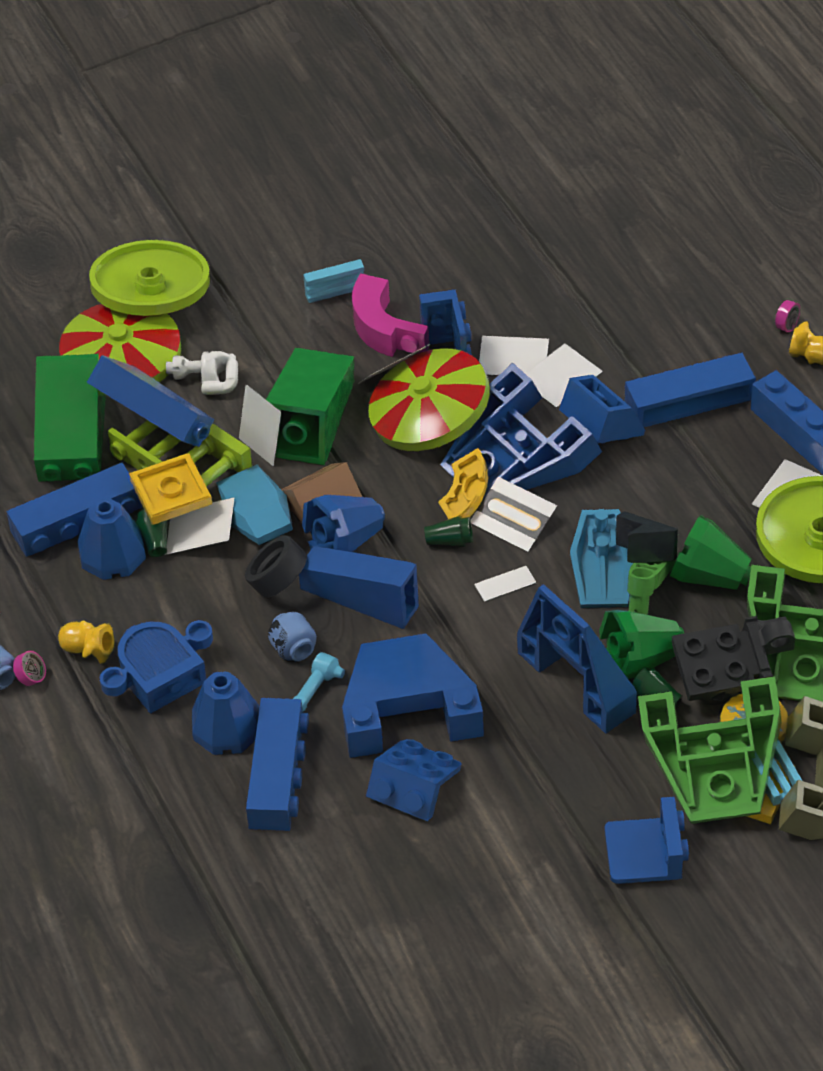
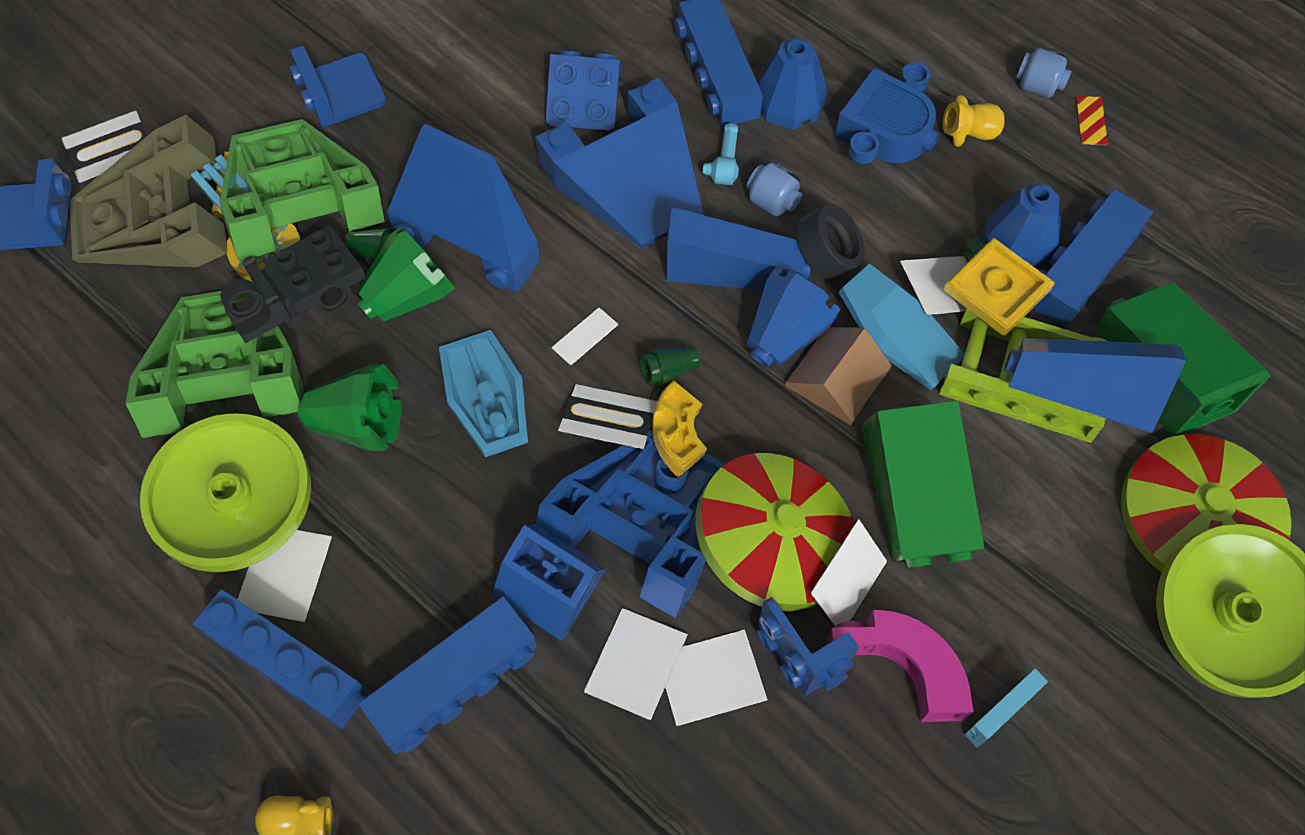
camera: 155 degrees right, 15 degrees up
tile [13,651,46,686] -> none
white piece [166,351,238,395] -> none
white sticker [239,385,281,466] -> none
black slope [616,511,678,563] -> none
bright green beam [627,559,676,615] -> none

